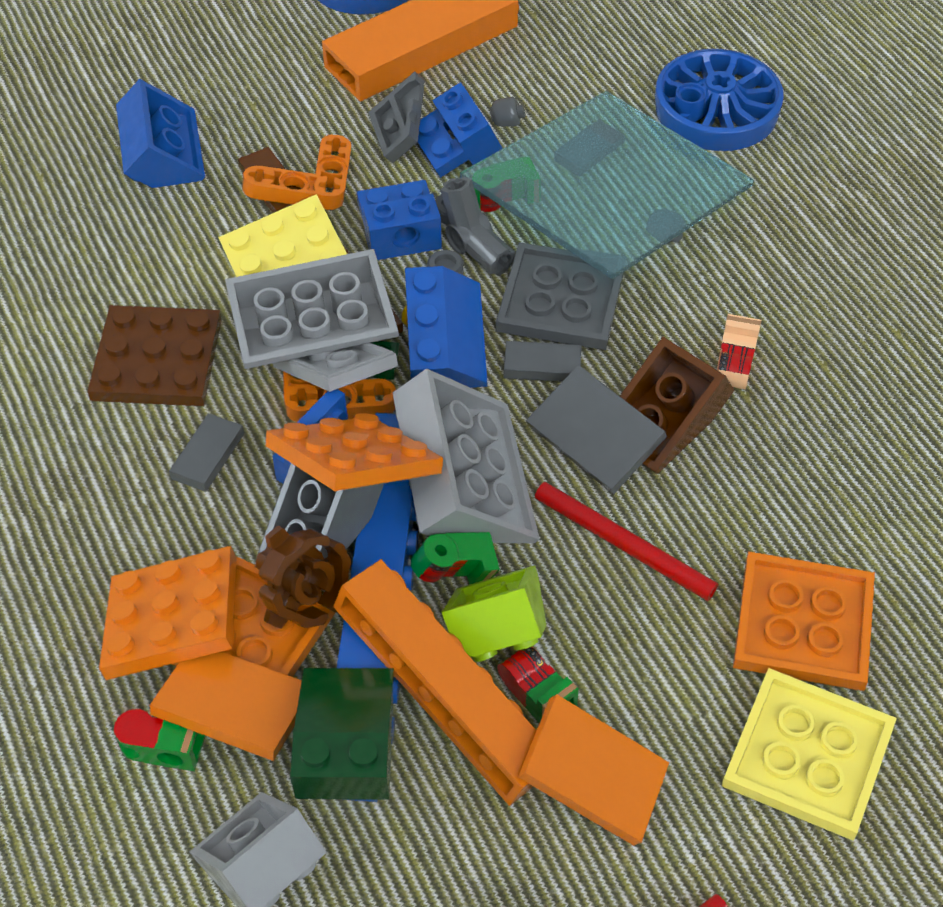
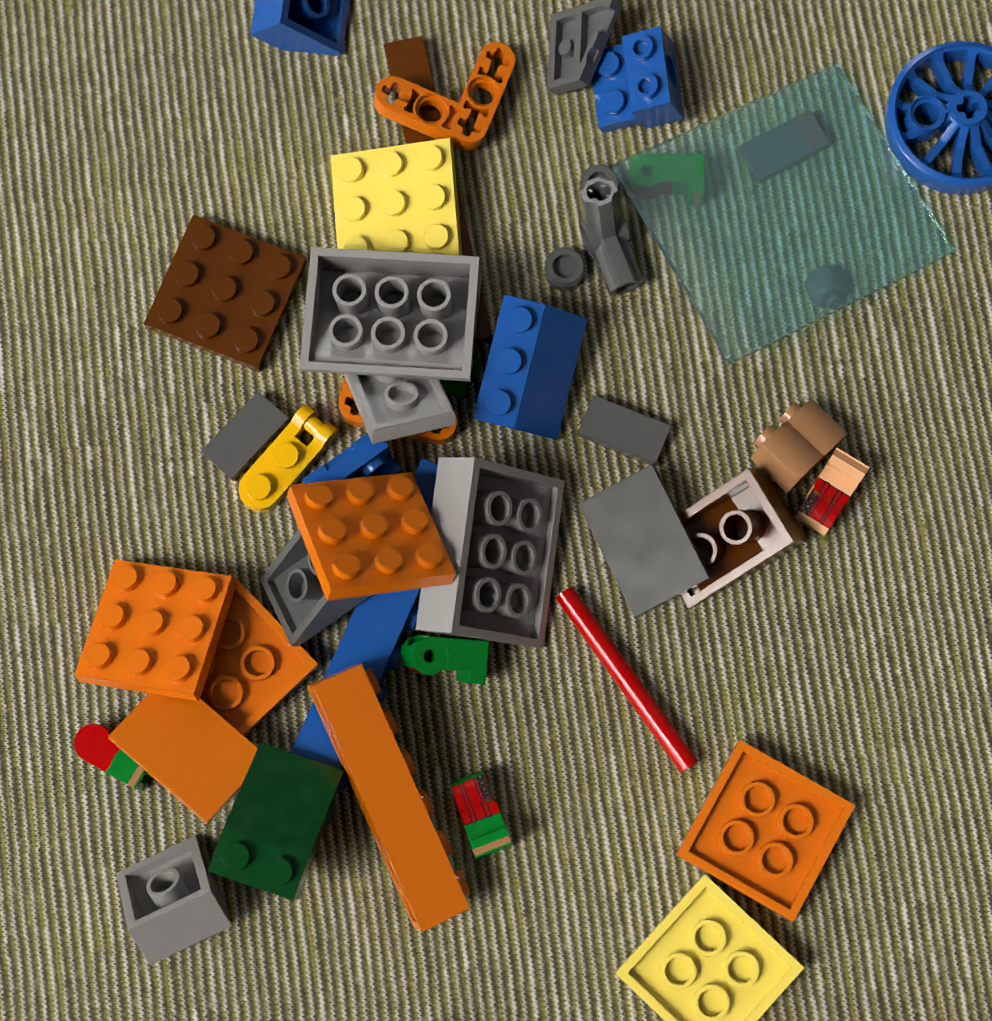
camera: 20 degrees right, 25 degrees up
reddish brown piece [255,526,351,629] -> none
blue brick [356,180,442,260] -> none
lime slope [442,565,547,662] -> none
dark grey piece [490,97,526,127] -> none
dark grey plate [496,242,626,350] -> none
orange tile [518,694,670,846] -> none
none -> yellow plate [238,404,339,513]
none -> medium nougat brick [751,399,848,493]

